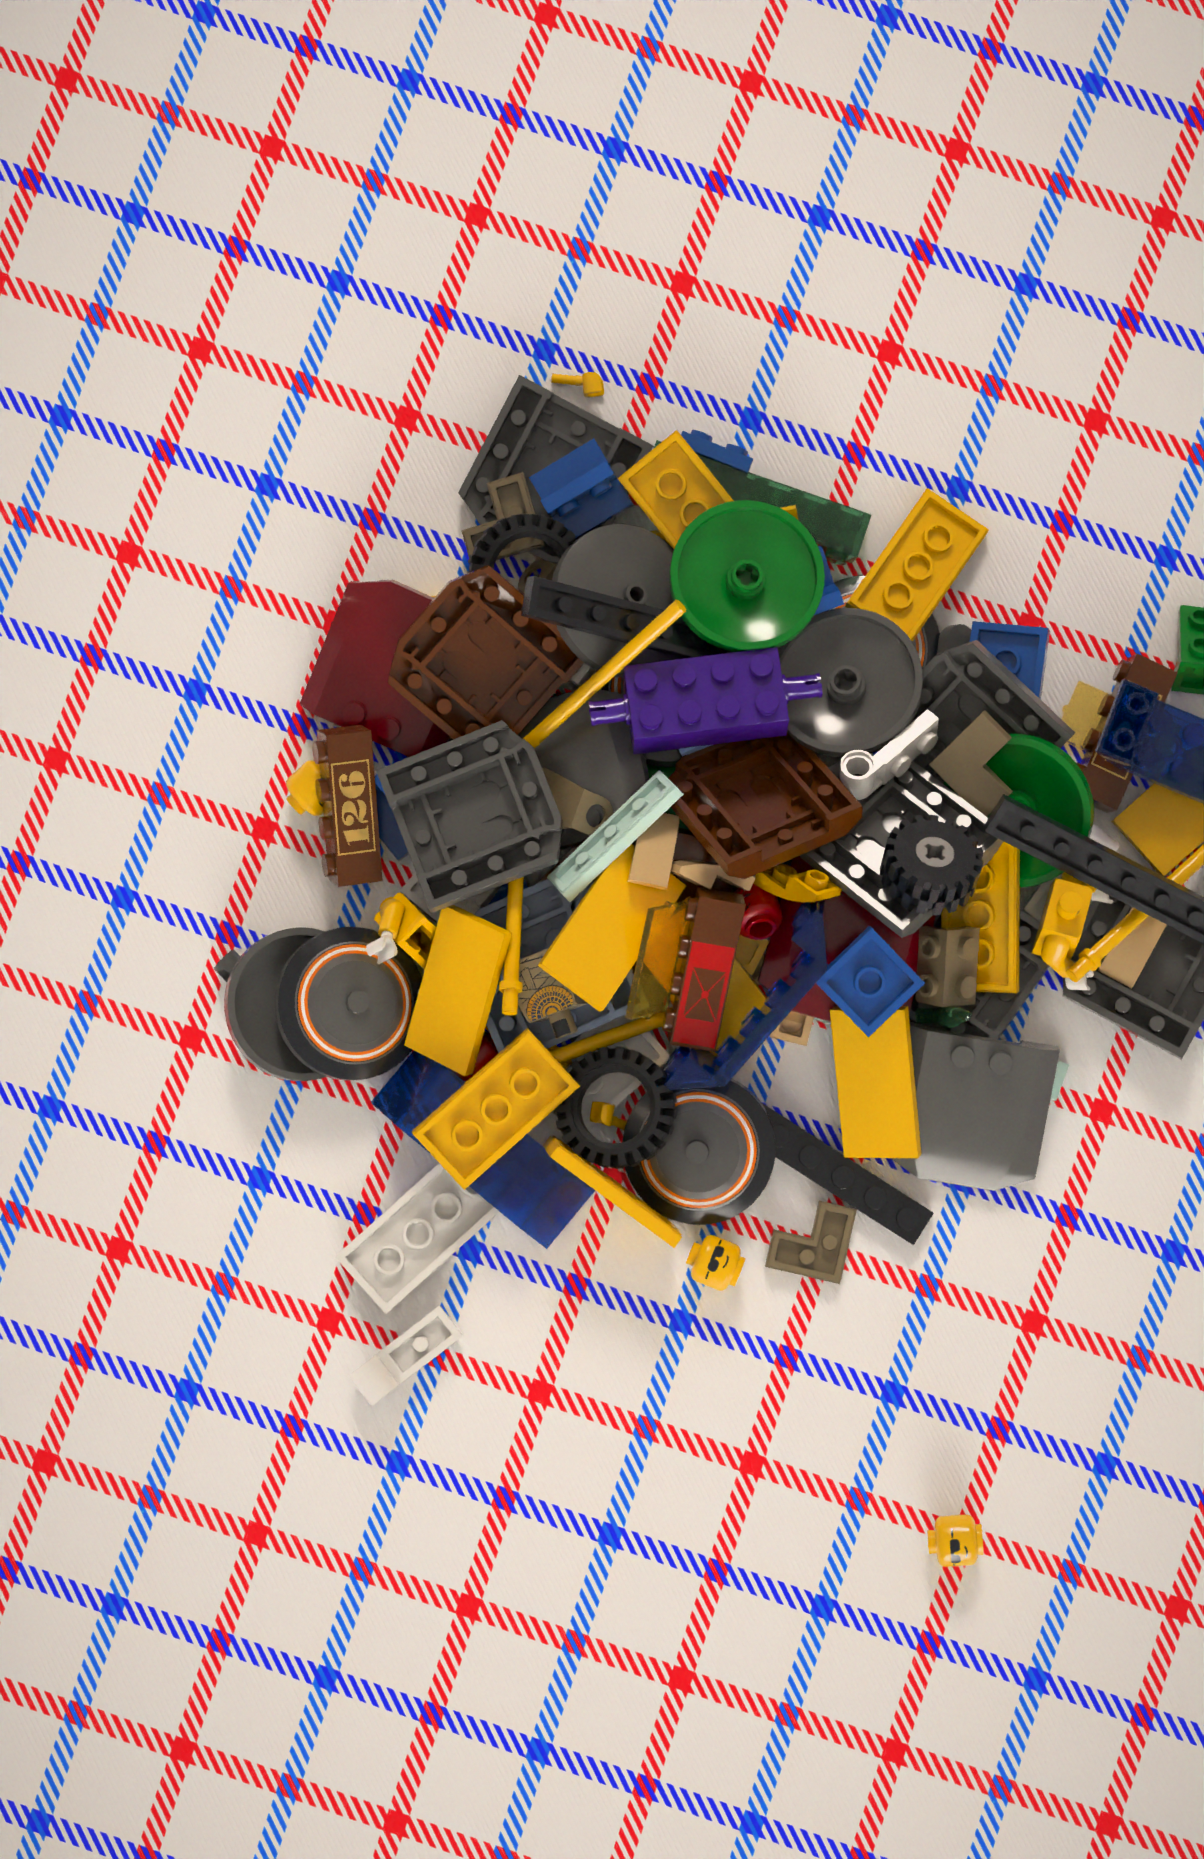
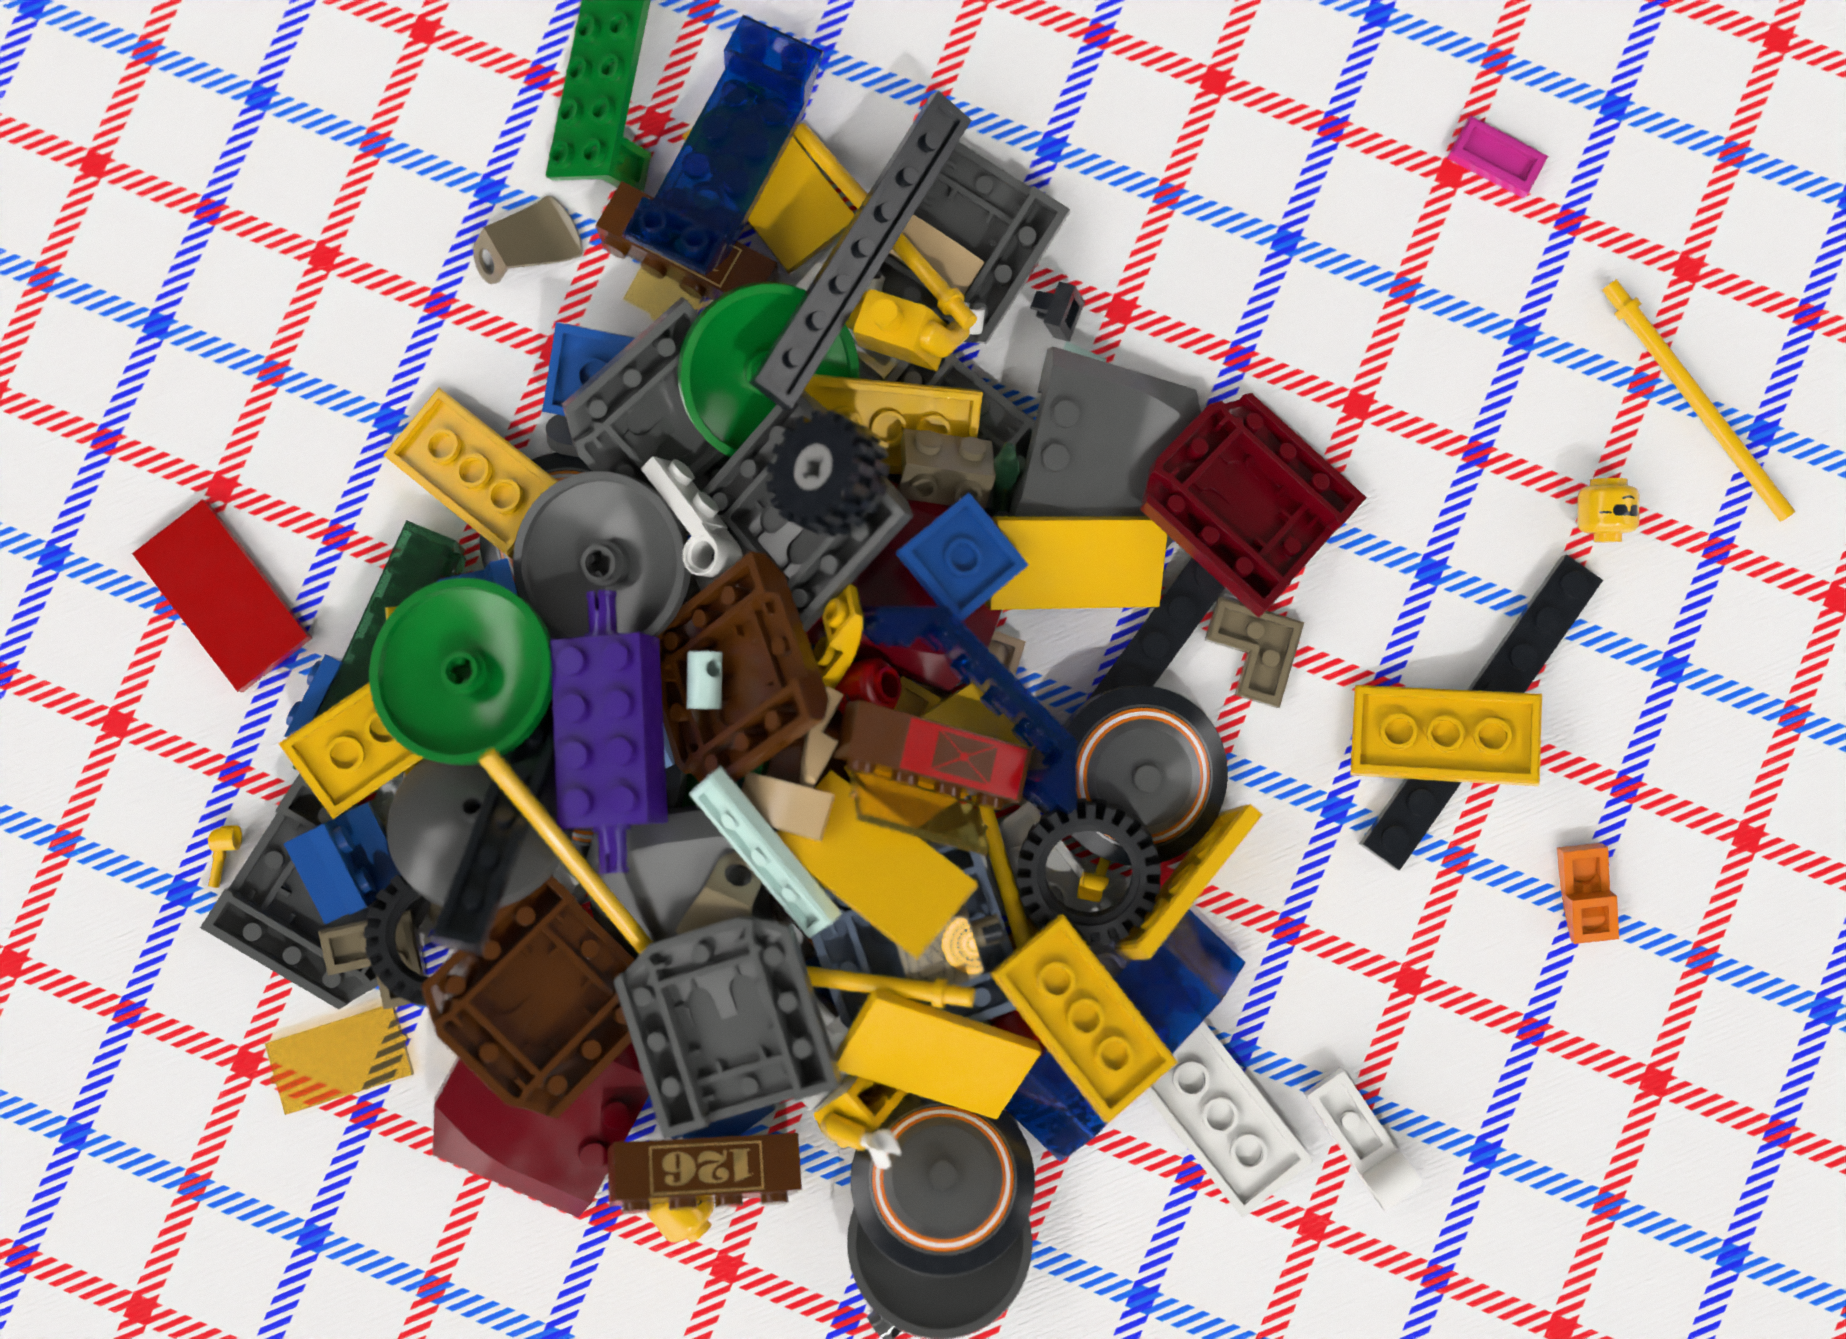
camera: 75 degrees left, 0 degrees up
yellow head [686,1235,746,1291] -> none
dark tan tile [929,710,1013,817] -> none
none -> red tile [132,499,313,693]
none -> clear yellow piece [265,1006,414,1115]
none -> dark tan piece [473,196,583,284]
none -> light aqua piece [687,651,722,709]
none -> black tile [1030,281,1085,342]
none -> dark red wedge [1140,393,1367,618]
none -> yellow tile [1350,685,1542,786]
none -> black plate [1359,554,1603,871]
none -> orange slope [1557,843,1619,944]
none -> yellow bar [1602,279,1796,522]

